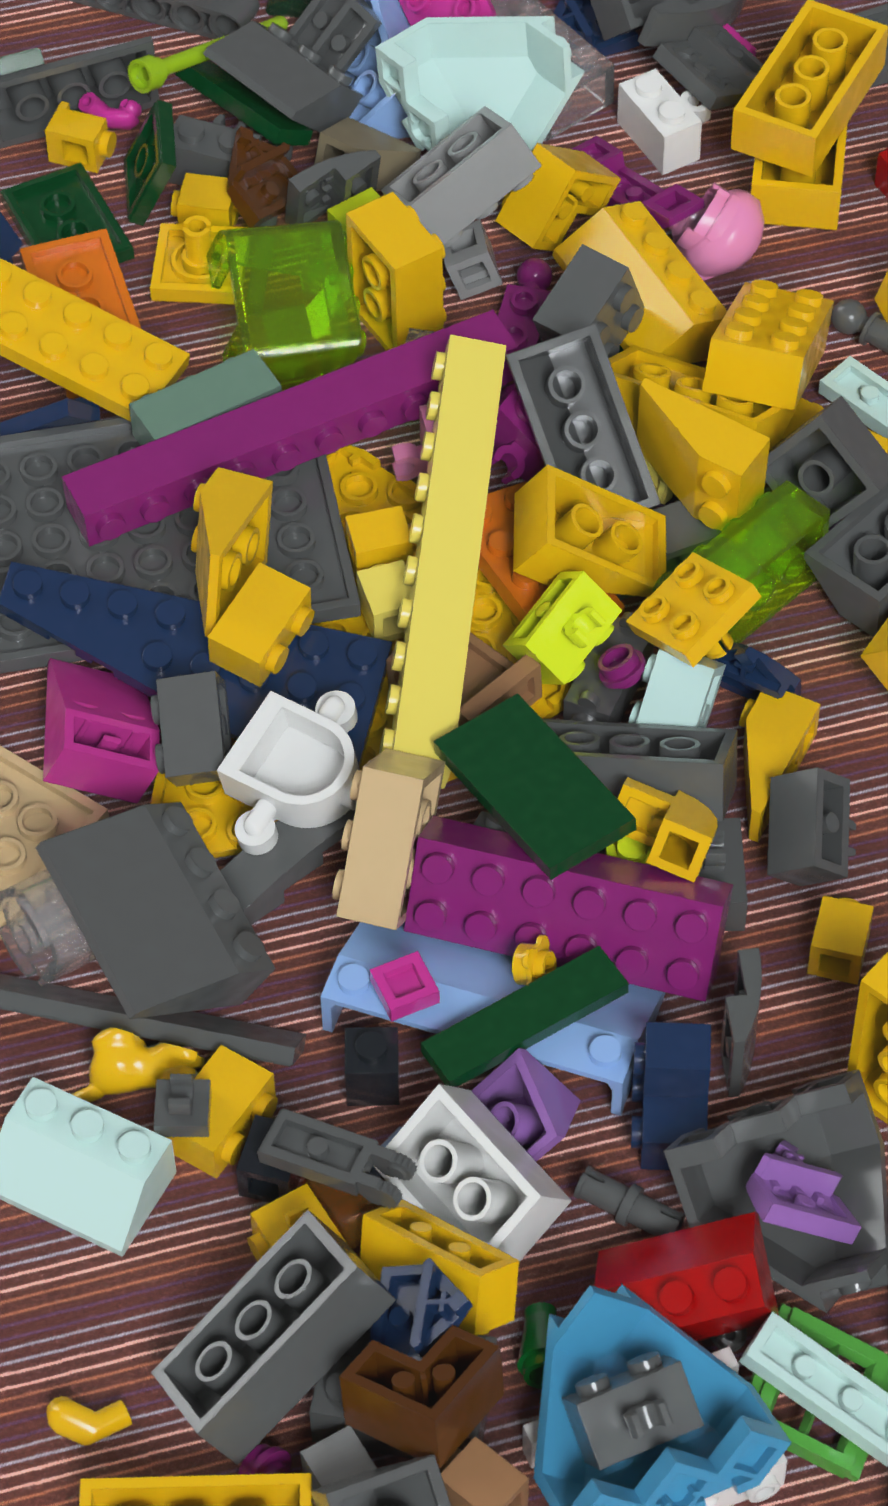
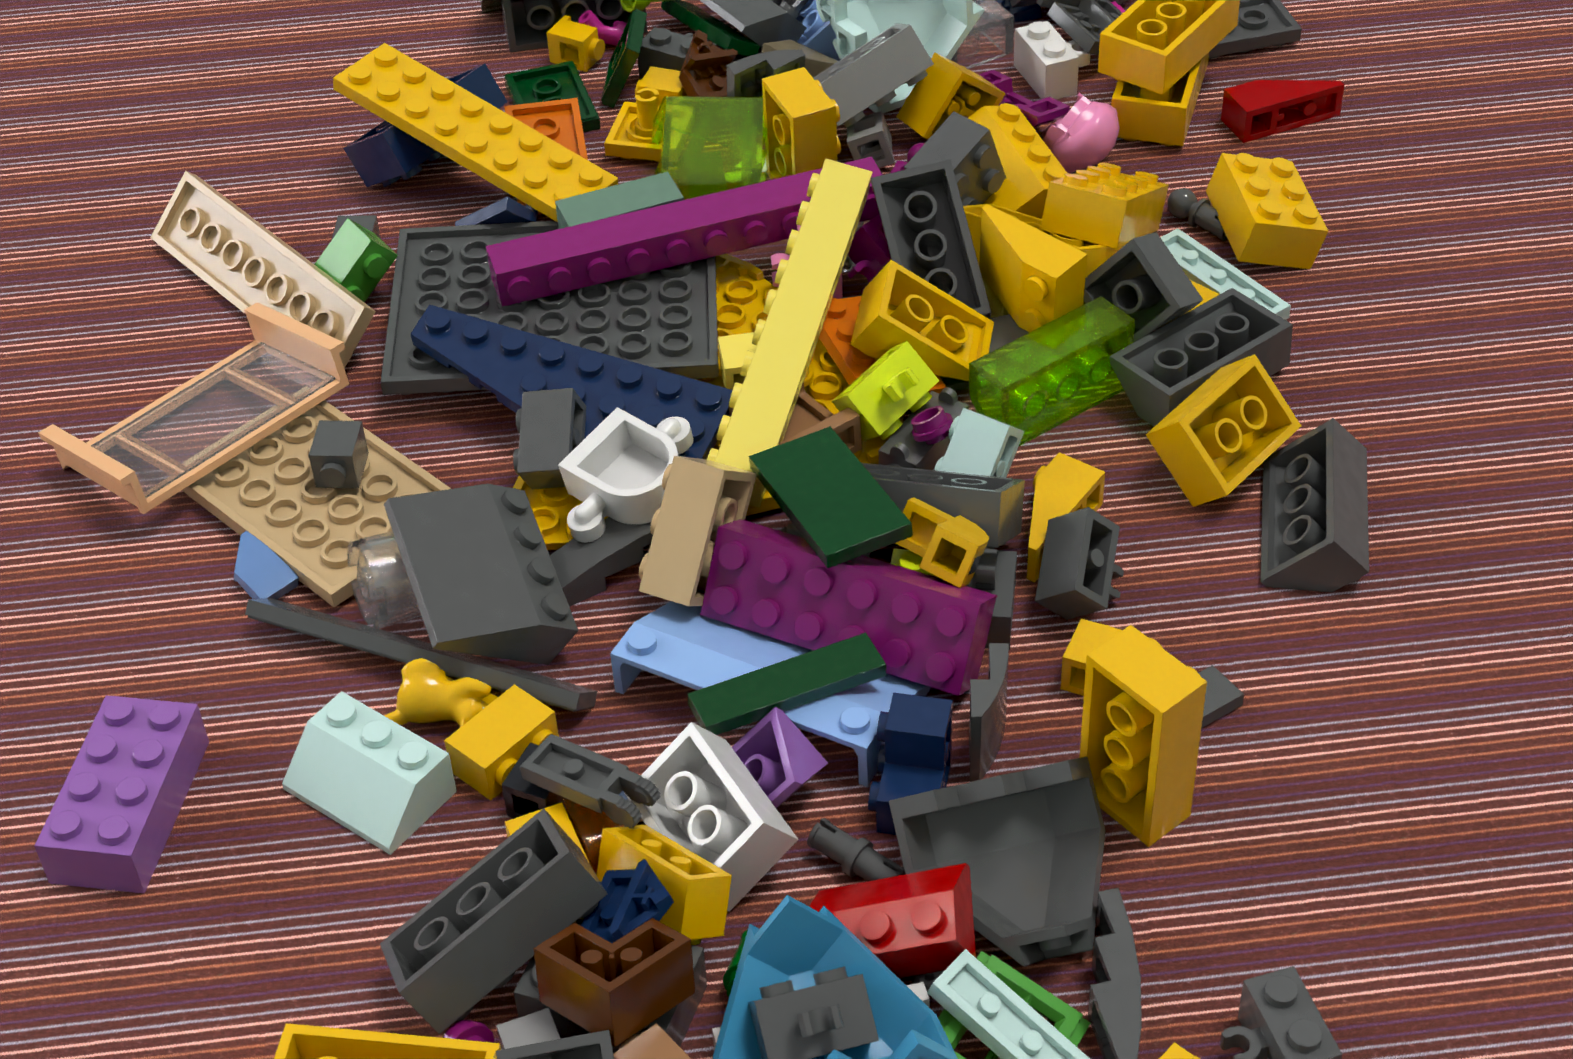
camera: 10 degrees right, 10 degrees down
dark pink slope [43,658,160,803] -> none
yellow arm [46,1396,132,1446] -> none
dark grey tile [154,1074,212,1137] -> none
yellow slope [191,467,273,637] -> none
yellow brick [207,562,315,688] -> none
yellow brick [345,505,417,580] -> none
black brick [345,1027,400,1106] -> none
dark pink plate [369,951,440,1022] -> none
yellow plate [512,935,556,985] -> none
yellow plate [626,552,762,667] -> none
dark blue slope [712,641,801,700] -> none
medium lavender slope [745,1140,862,1245] -> none

